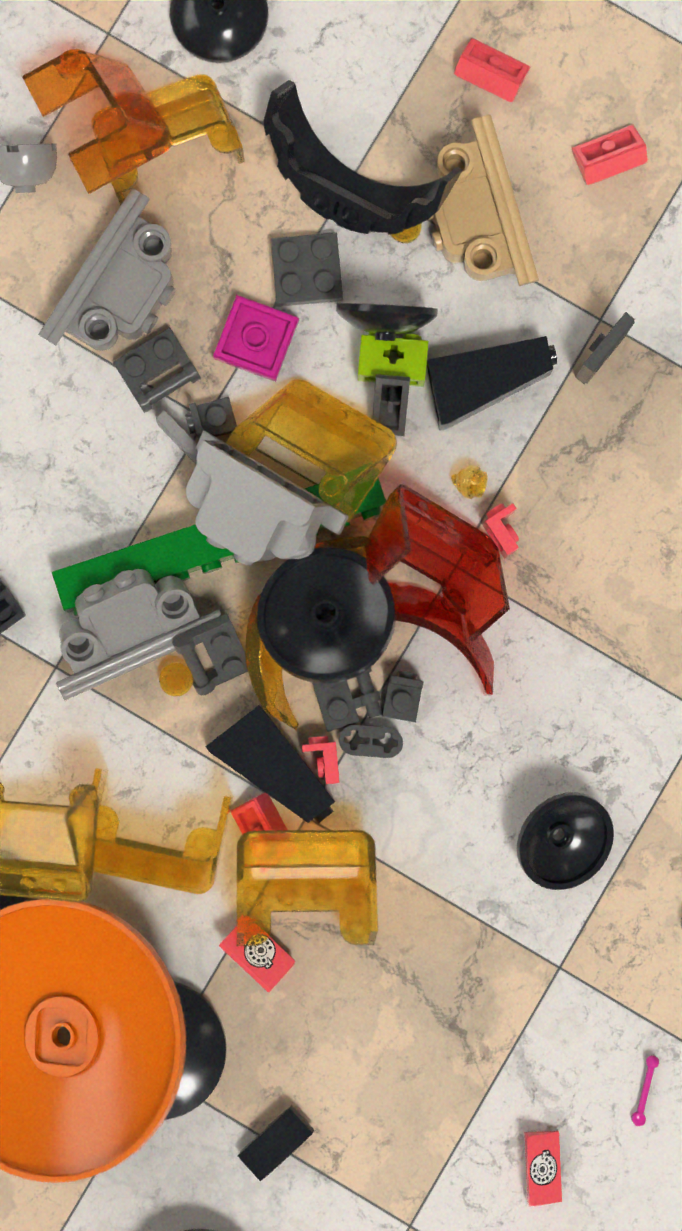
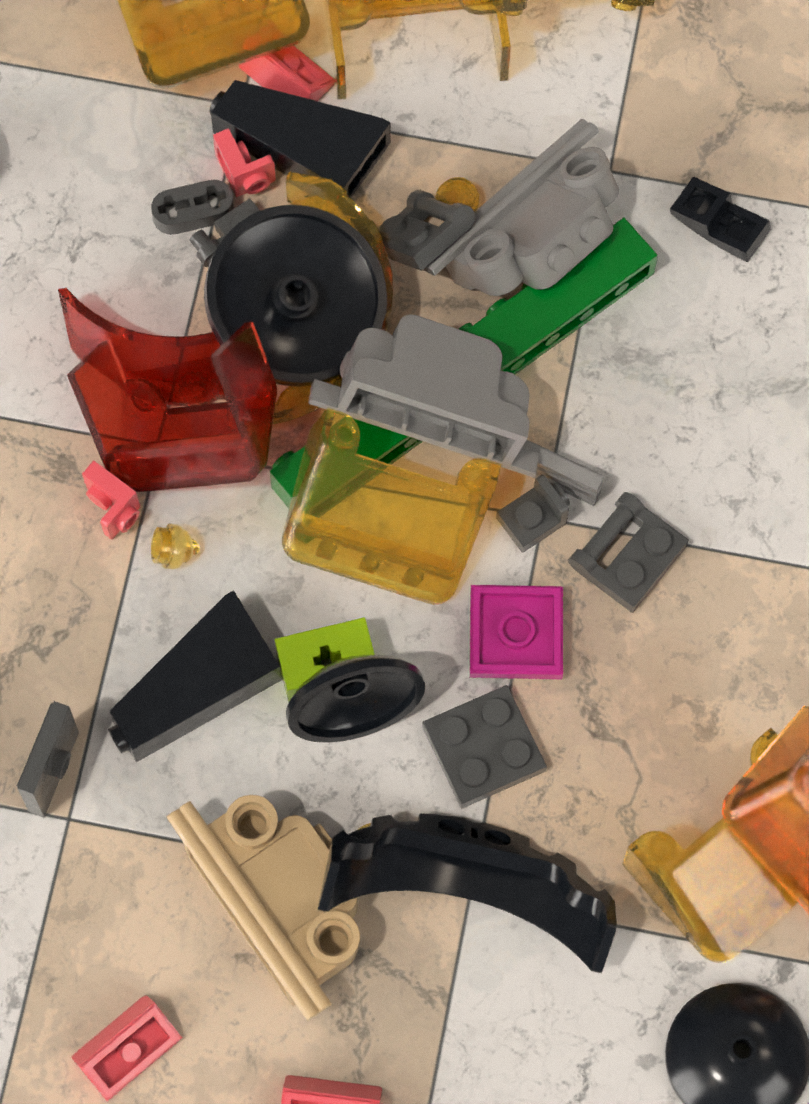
camera: 160 degrees right, 15 degrees down
light grey brick [38,188,176,351] -> none
dark grey slope [371,374,410,436] -> none
dark grey bracket [382,671,424,723] -> none

